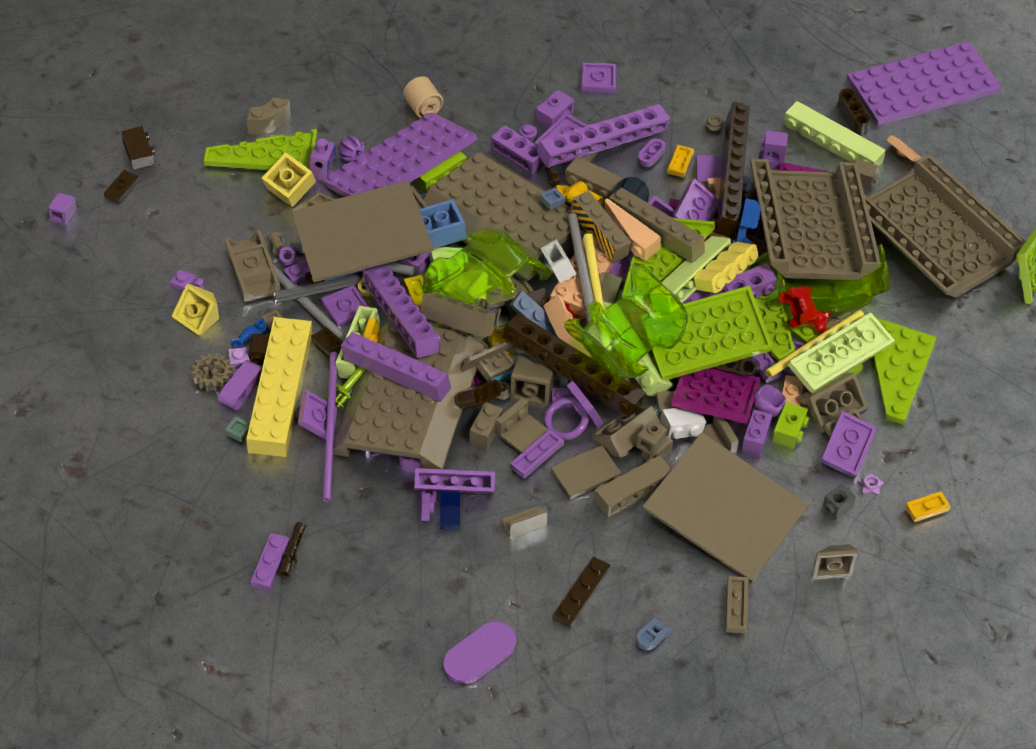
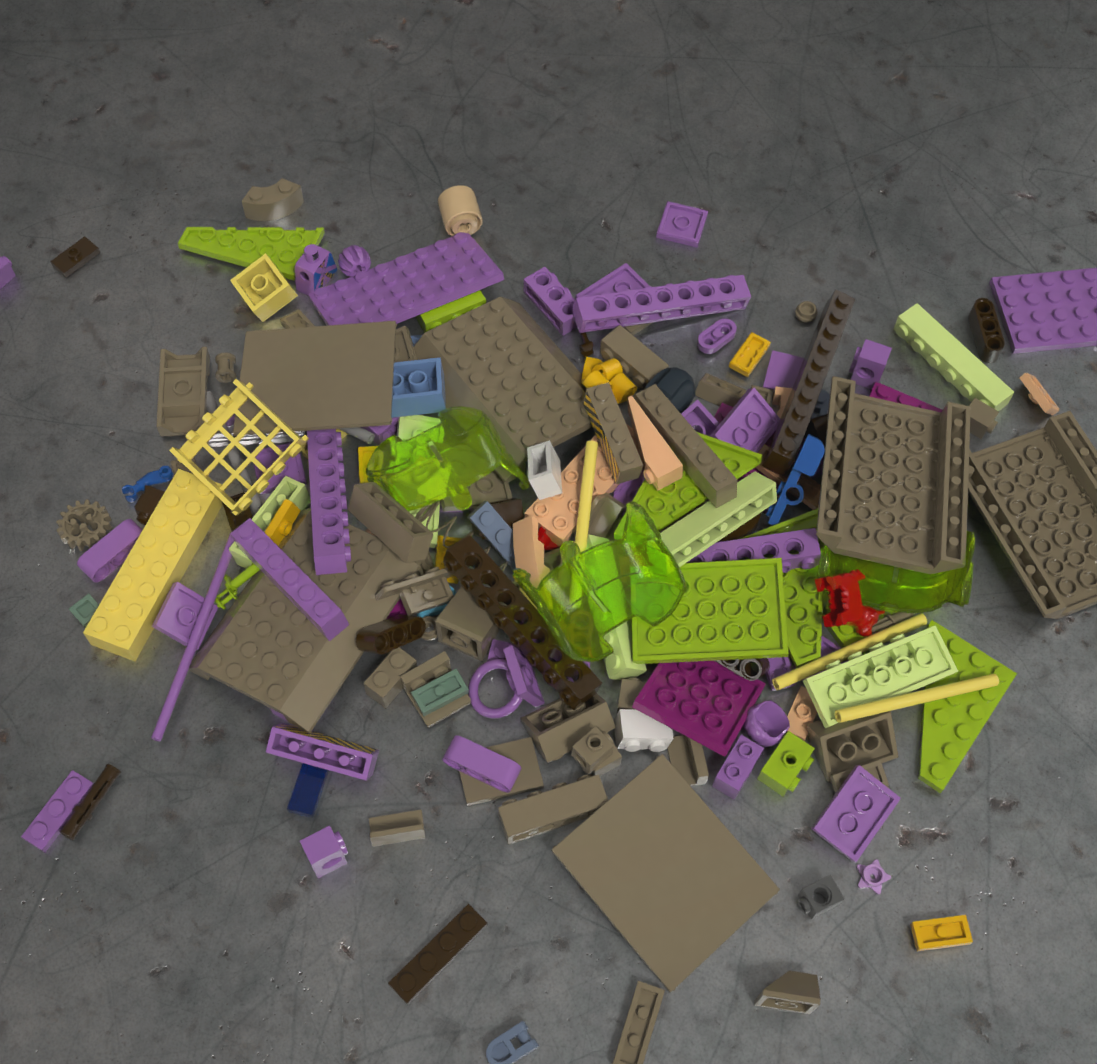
camera: 15 degrees right, 10 degrees up
dark brown brick [121,126,156,170] -> none
medium lavender plate [170,269,205,291] -> none
light yellow slope [171,284,219,335] -> none
lavender plate [228,347,249,369] -> none
medium lavender plate [278,247,297,265] -> none
medium lavender plate [421,491,437,521] -> none
medium lavender tile [443,621,516,684] -> none
medium lavender plate [510,429,564,479] -> none
medium lavender plate [519,125,537,141] -> none
medium lavender brick [535,90,575,129] -> none
sand blue plate [540,188,565,210] -> none
light grey piece [568,213,598,325] -> none
light yellow brick [694,242,759,293] -> none
none -> light yellow window [169,379,309,516]
none -> medium lavender brick [300,825,348,879]
none -> sand green plate [411,669,469,717]
none -> medium lavender beam [442,735,522,793]
none -> dark tan slope [695,373,747,407]
none -> light yellow piece [835,673,999,723]

